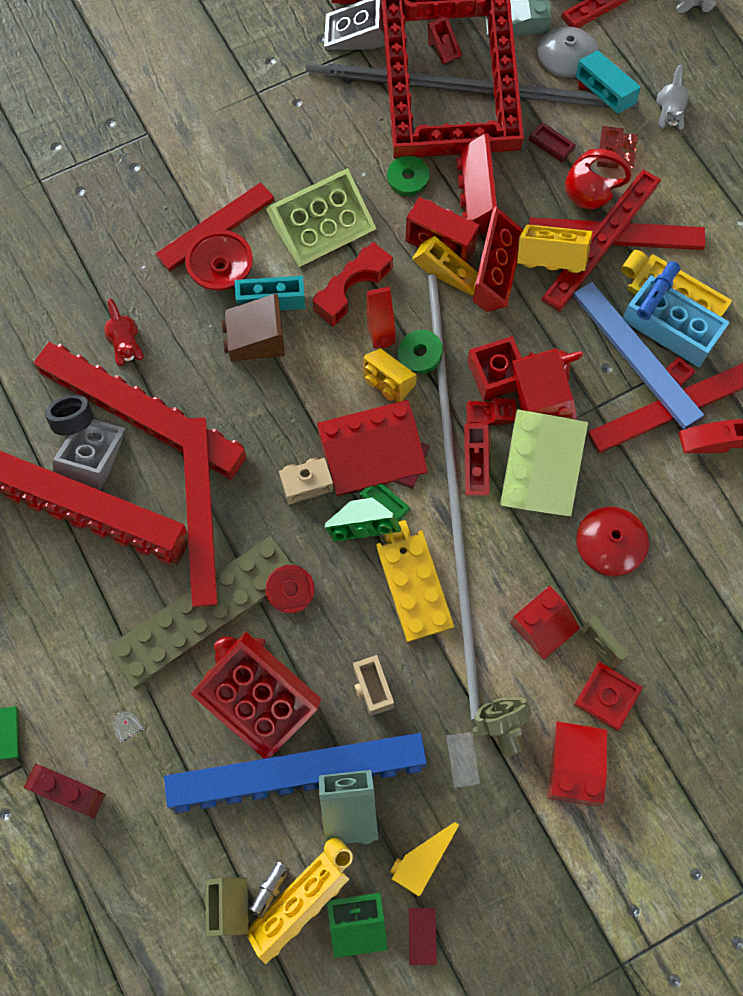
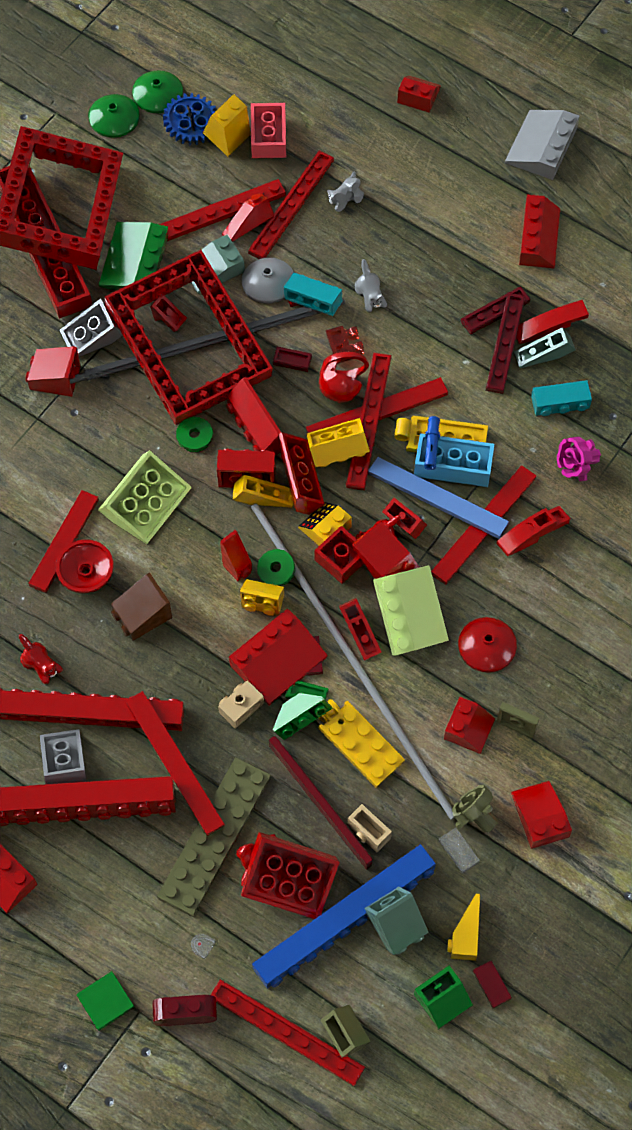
camera: 25 degrees left, 5 degrees down
black tyre [45,395,94,436] -> none
teal brick [235,276,306,311] -> none
yellow hinge [246,838,353,964] -> none
flat silver pin [248,861,290,919] -> none
red tile [265,565,315,613] -> none
red arch [313,242,393,327] -> none
red slope [466,398,517,425] -> none
red tile [574,662,643,731] -> none
red tile [666,357,696,387] -> none
none -> slope [26,346,81,397]
none -> red tile [211,979,365,1087]
none -> dark red tile [269,736,373,870]
none -> yellow slope [298,502,352,546]
none -> red brick [382,498,427,540]

